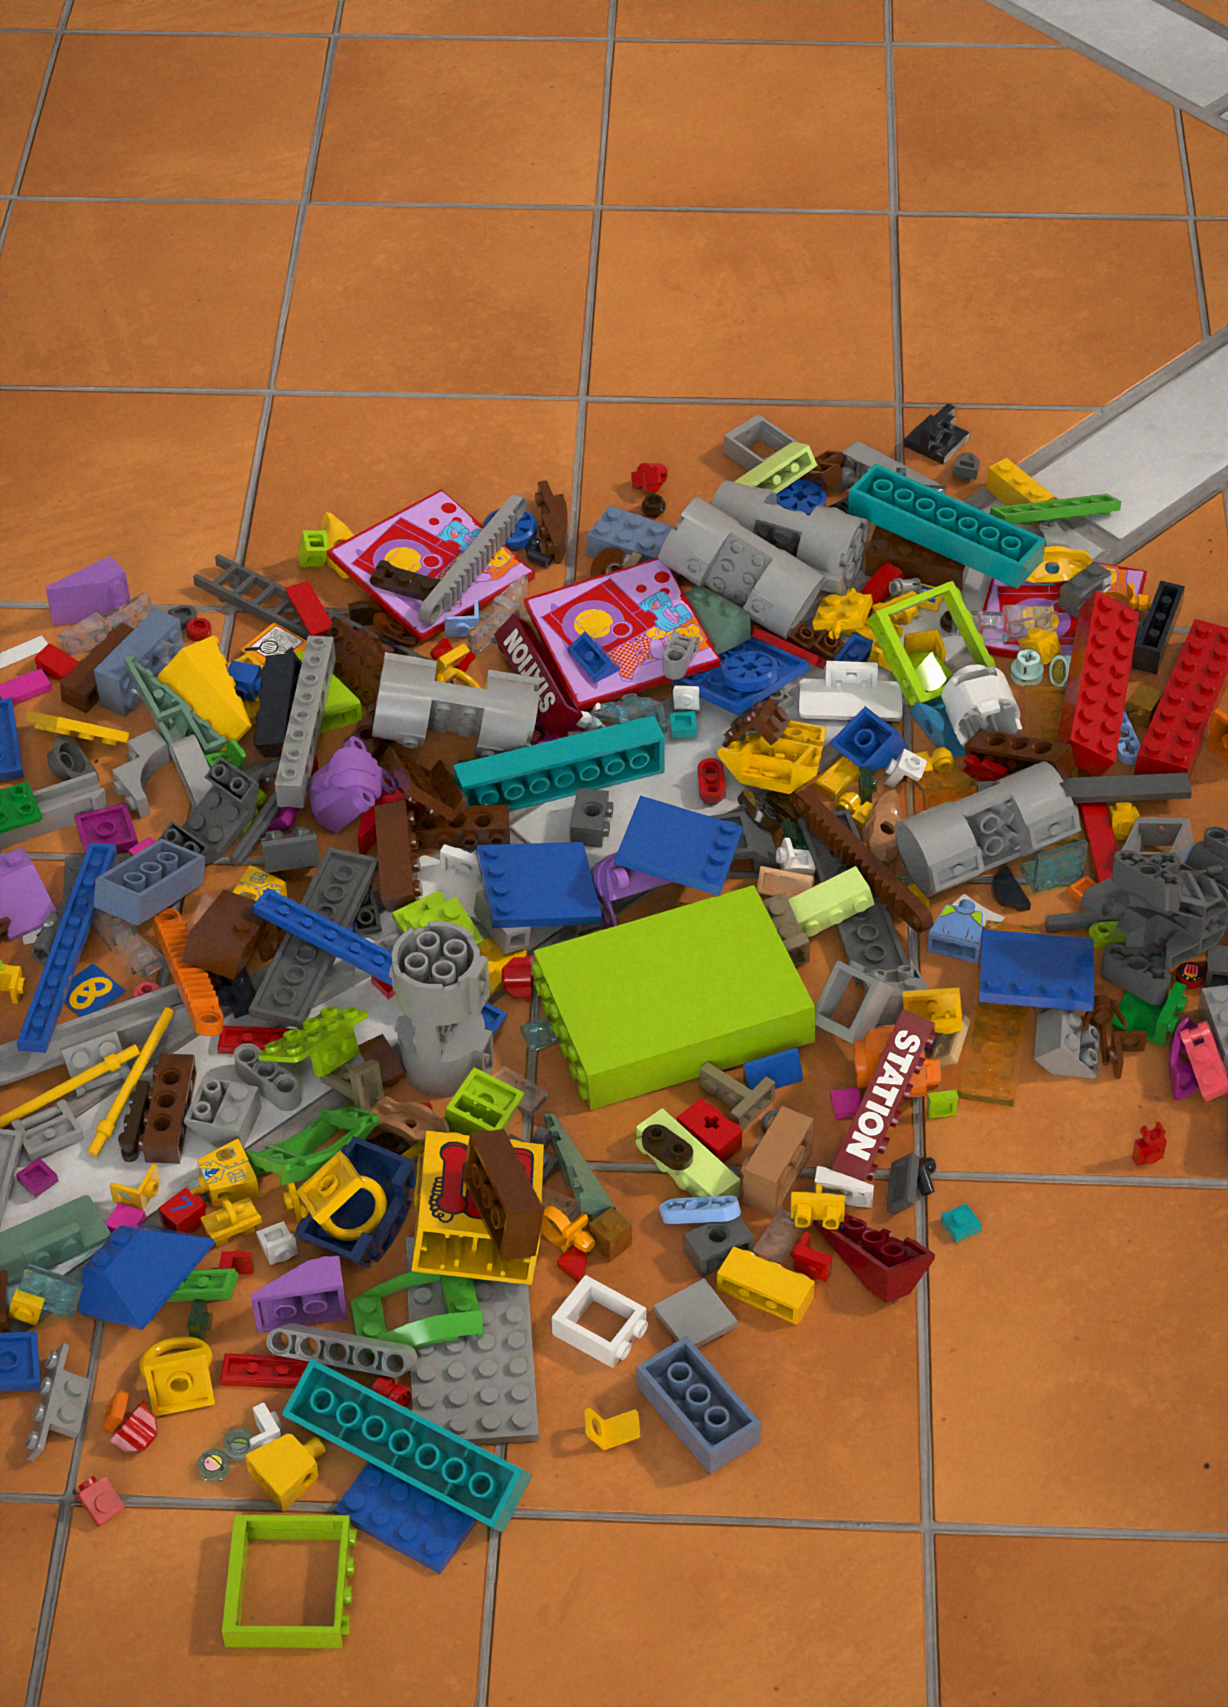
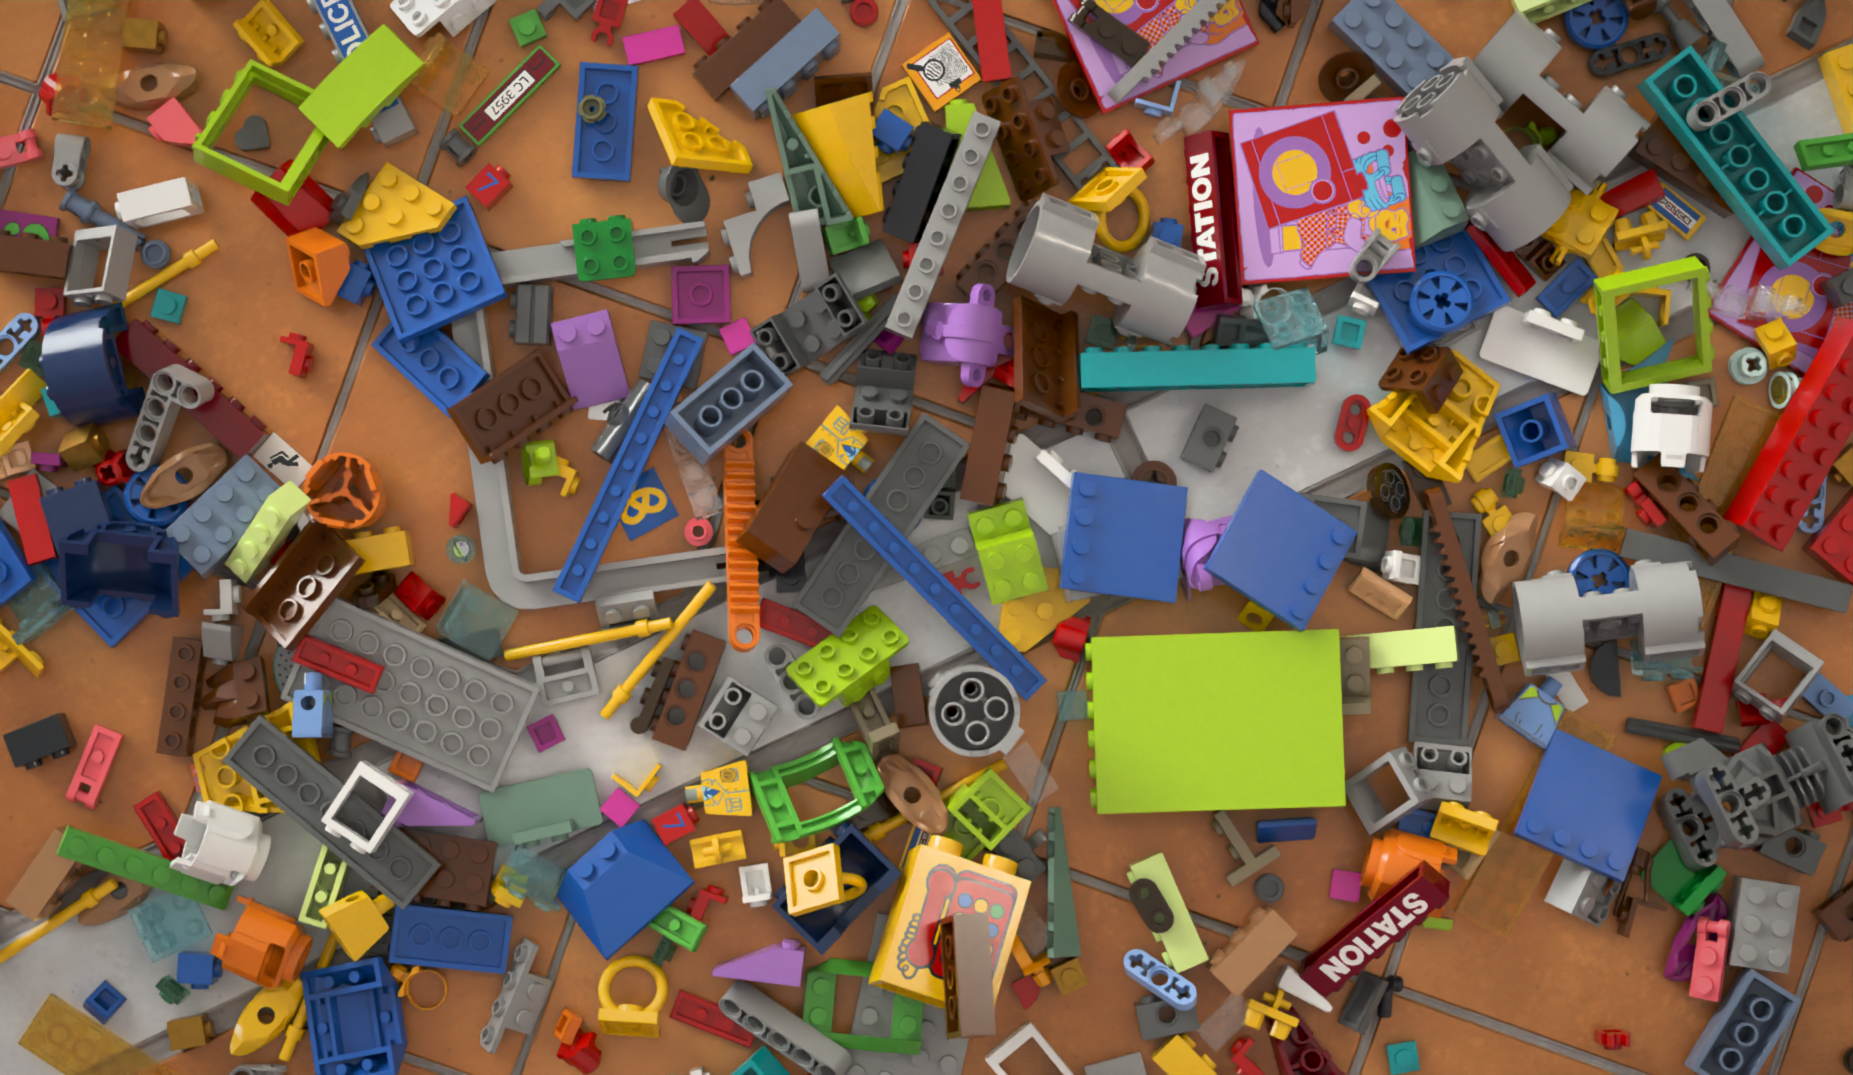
camera: 10 degrees right, 40 degrees up
blue slope [567,631,620,682] -> none
red brick [677,1098,742,1163] -> none
light grey pin [889,578,922,597] -> none
none -> light grey beam [1686,71,1772,131]

